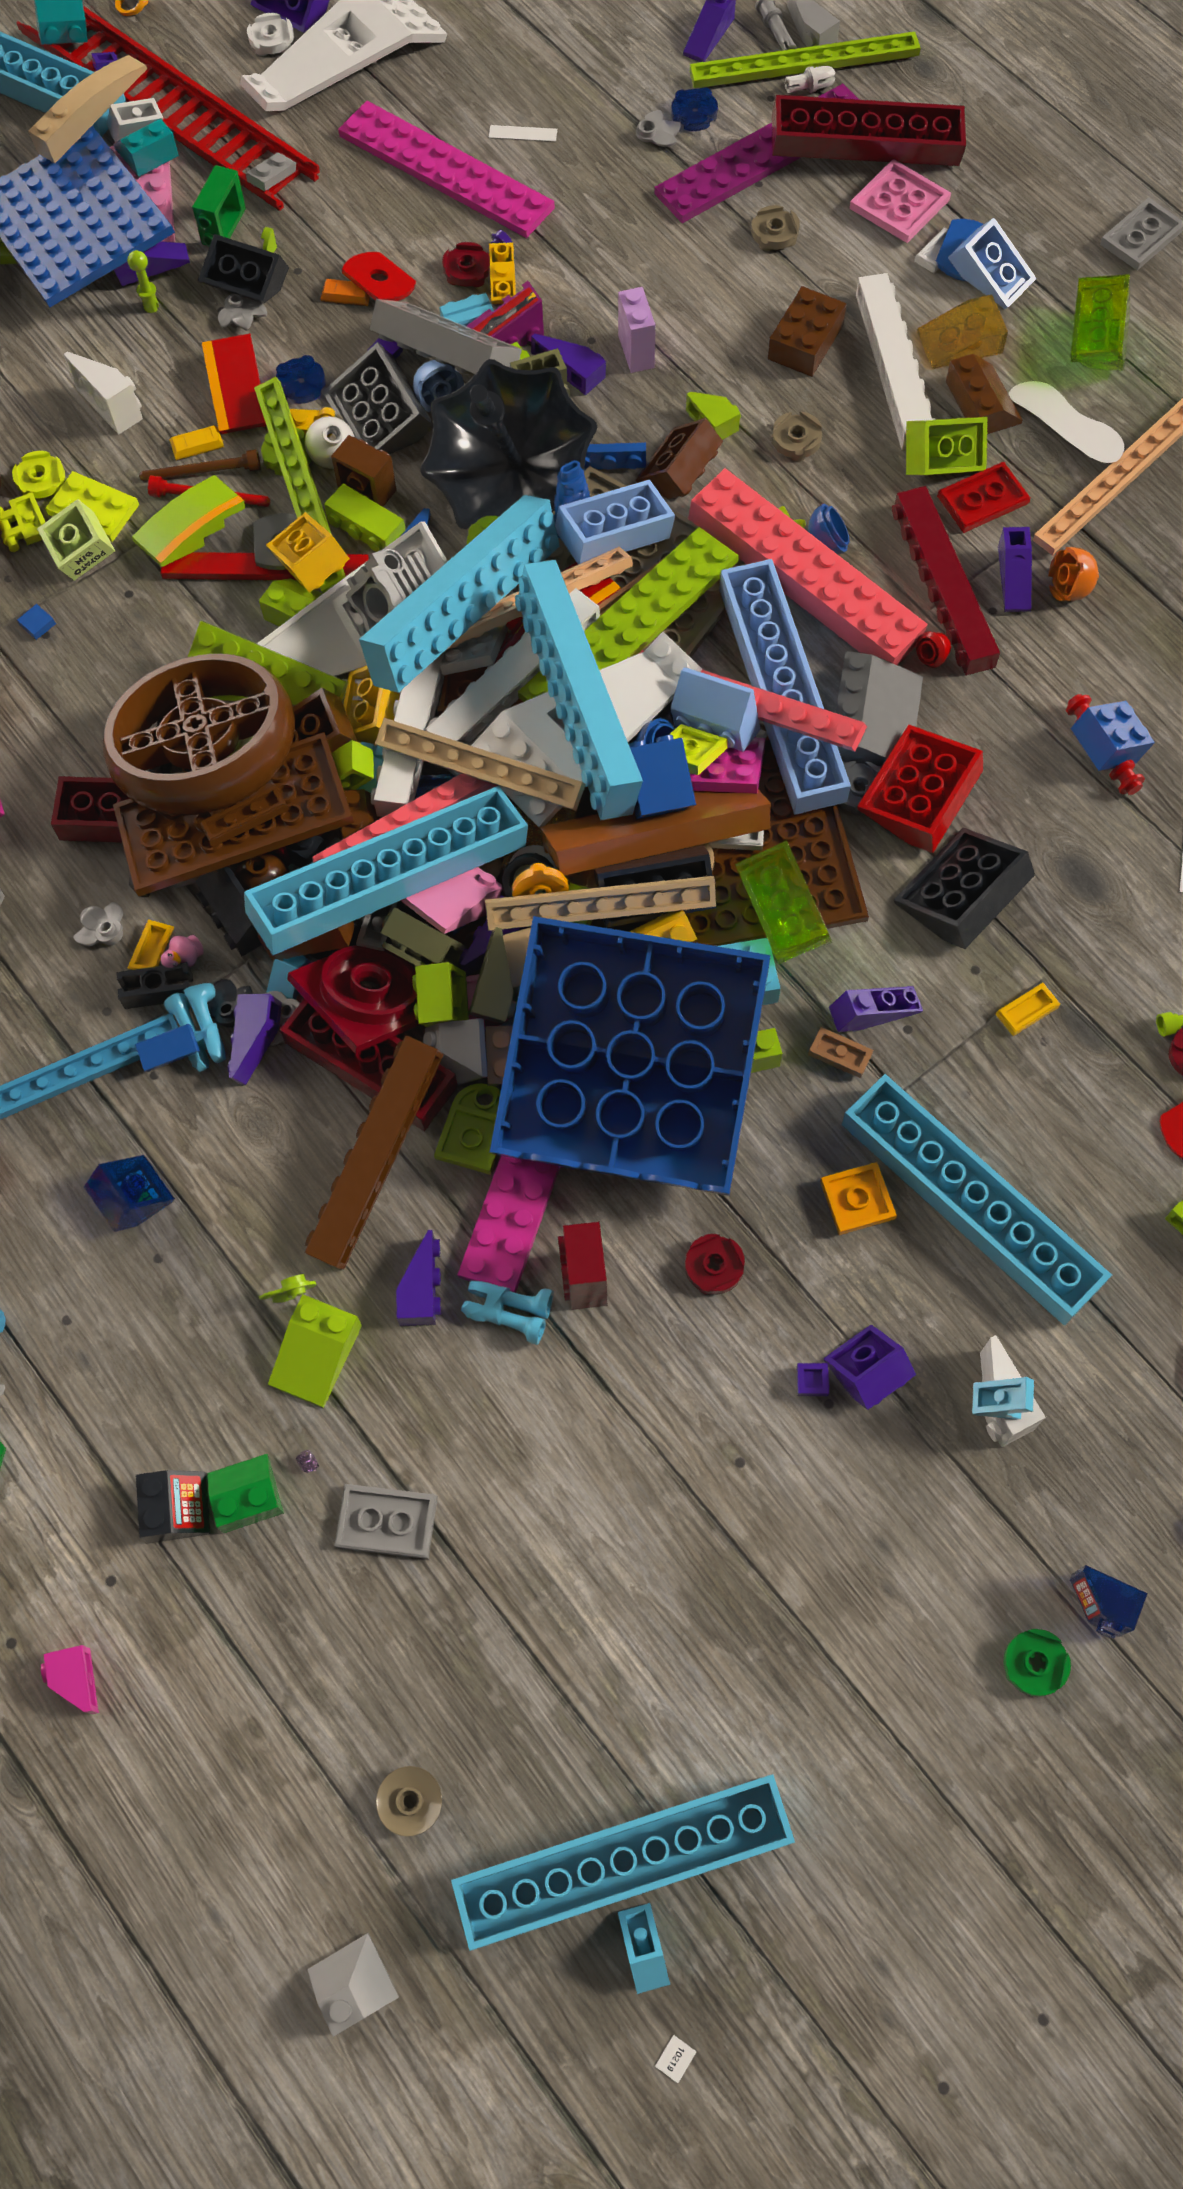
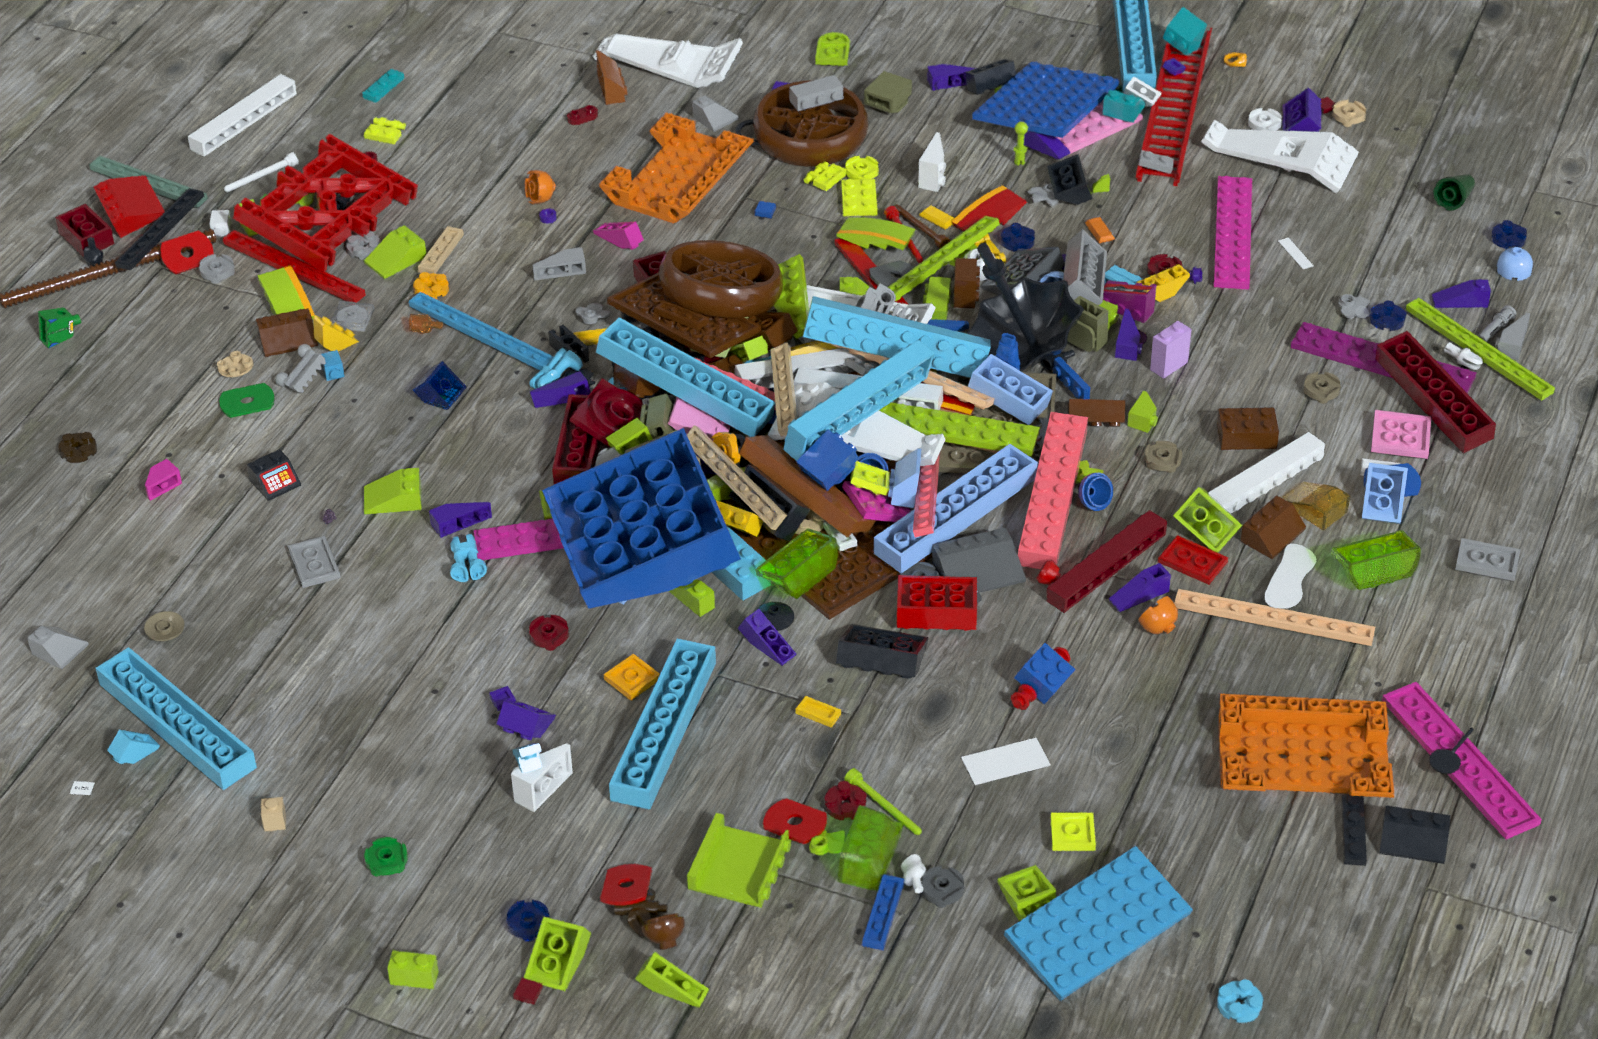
camera: 60 degrees right, 25 degrees down
tan slope [28,55,147,163] -> none
yellowish green brick [37,499,115,581] -> none
blue tile [135,1024,200,1072] -> none
bright pink animal [161,935,204,968] -> none
green window [192,165,246,247] -> none
green slope [207,1454,284,1533] -> none
lime plate [258,1274,317,1303] -> none
yellow slope [266,512,350,593] -> none
reddish brown brick [304,1036,444,1270] -> none
red piece [342,252,416,301] -> none
dark red brick [558,1221,608,1310] -> none
medium nougat plate [808,1027,874,1078] -> none
clear blue slope [1070,1565,1148,1639] -> none
none -> tan brick [261,797,286,831]
none -> black dish [757,602,794,631]

